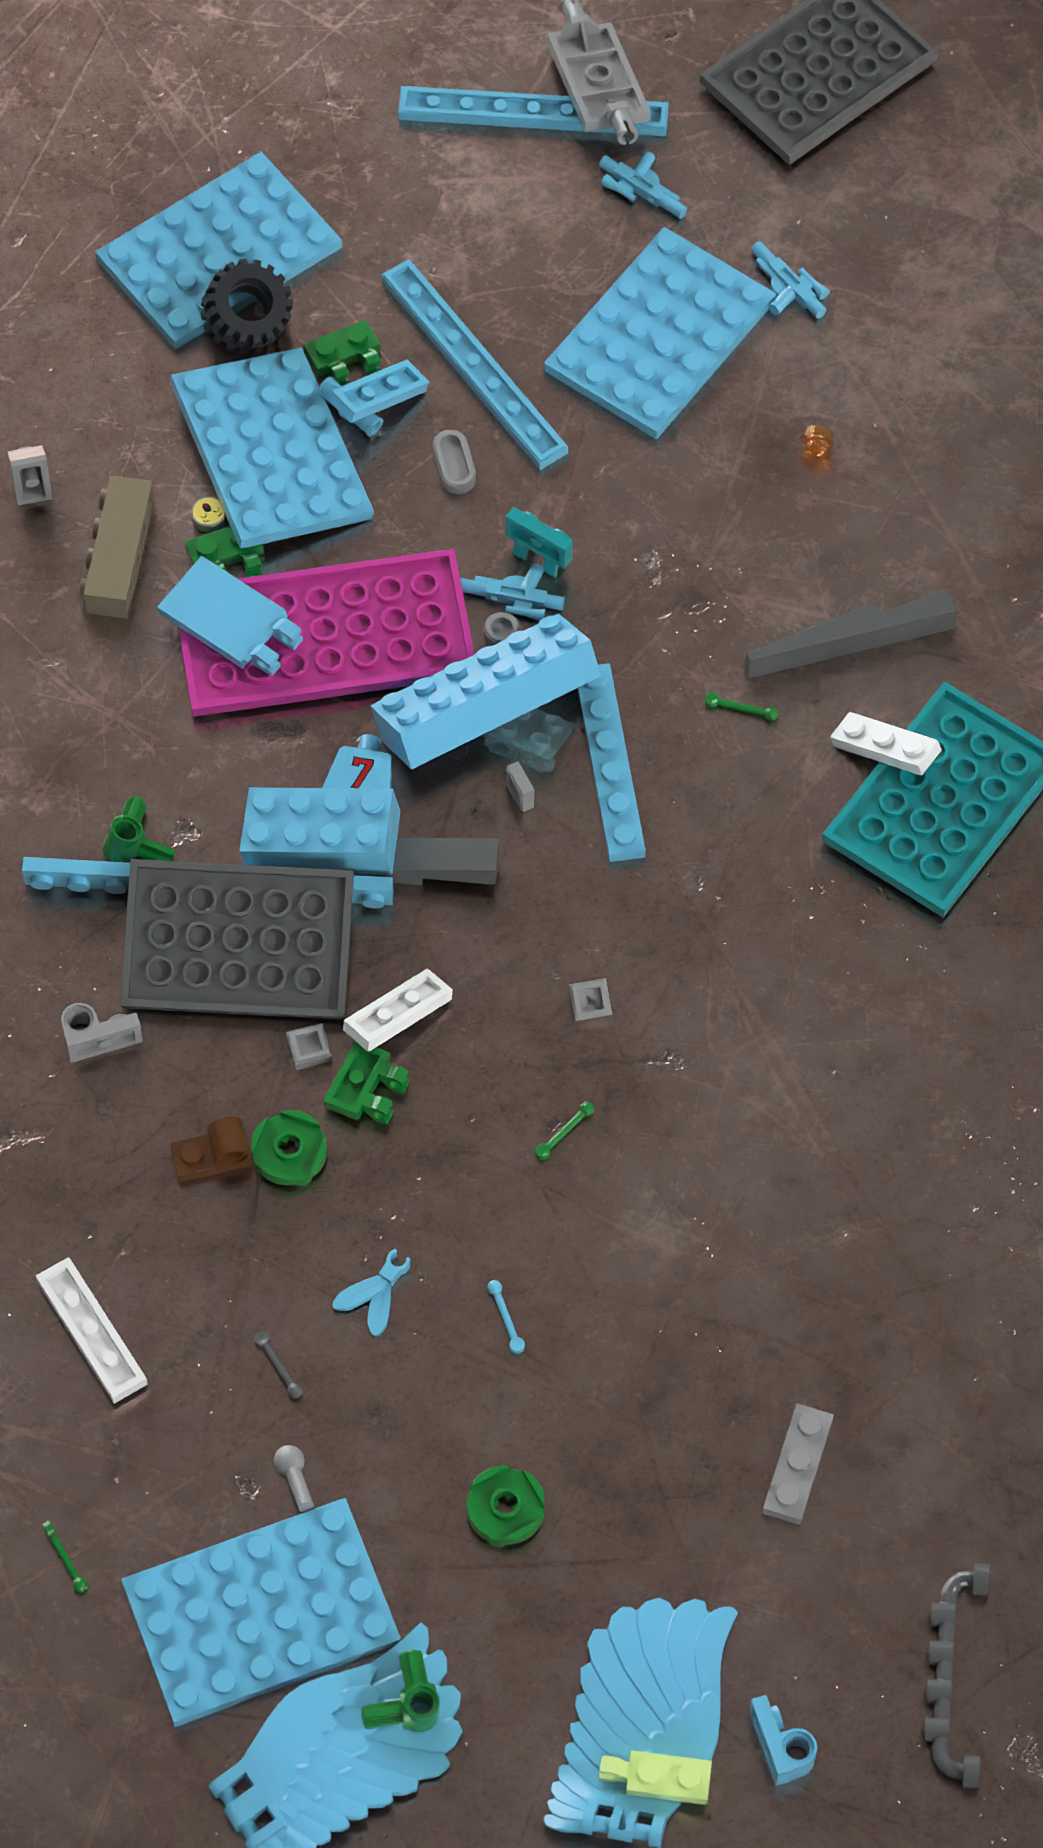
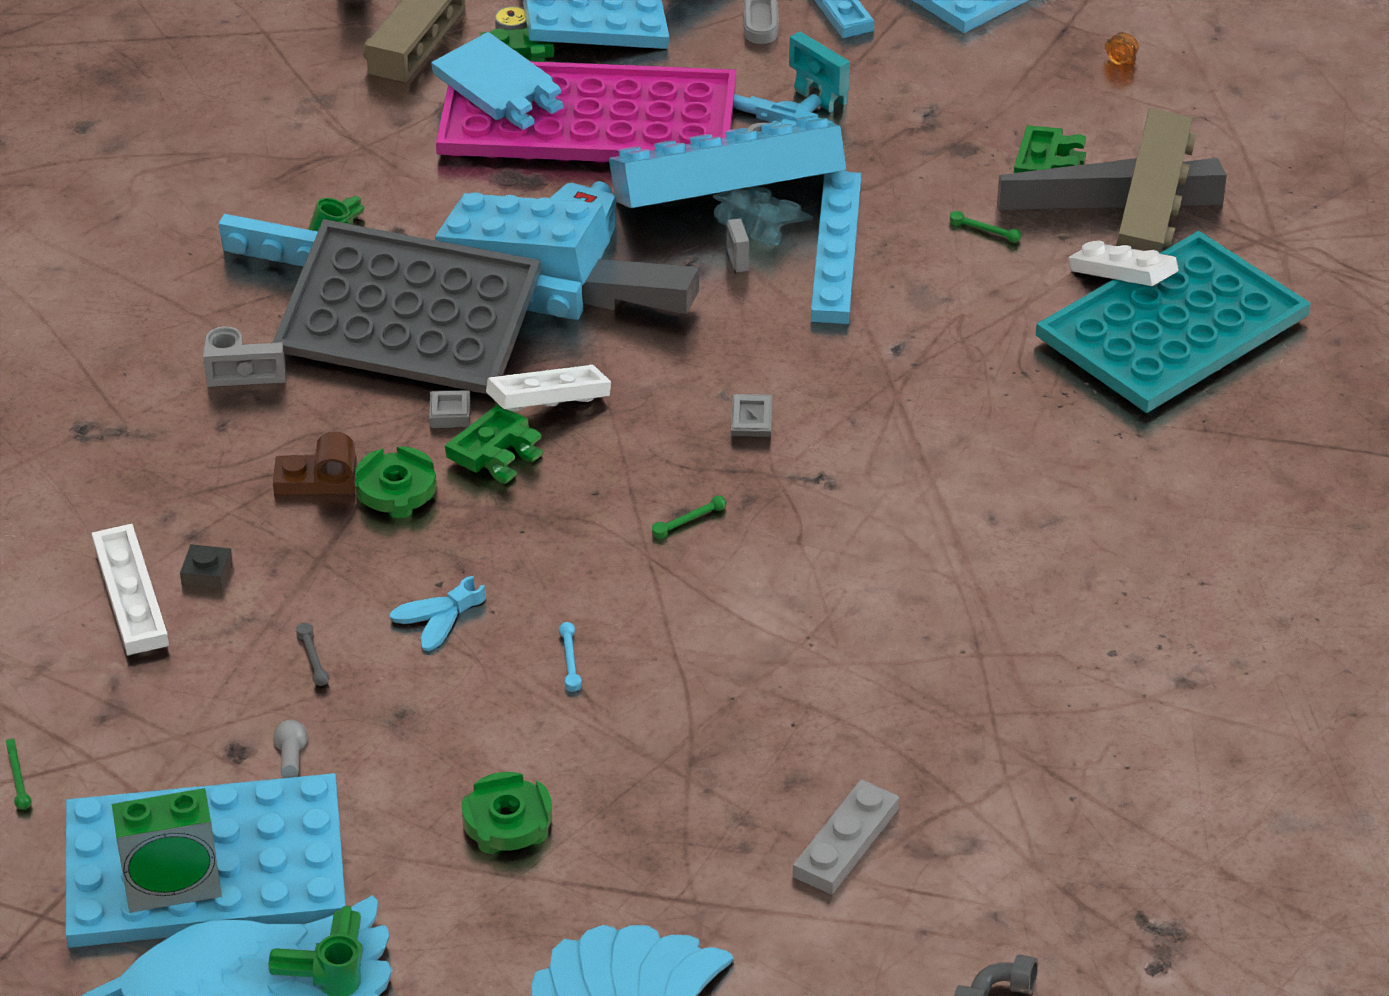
camera: 15 degrees right, 20 degrees down
none -> green panel [112,788,222,913]
none -> pearl dark grey plate [180,544,233,589]
none -> green plate [1014,125,1086,173]
none -> dark tan brick [1116,108,1197,253]

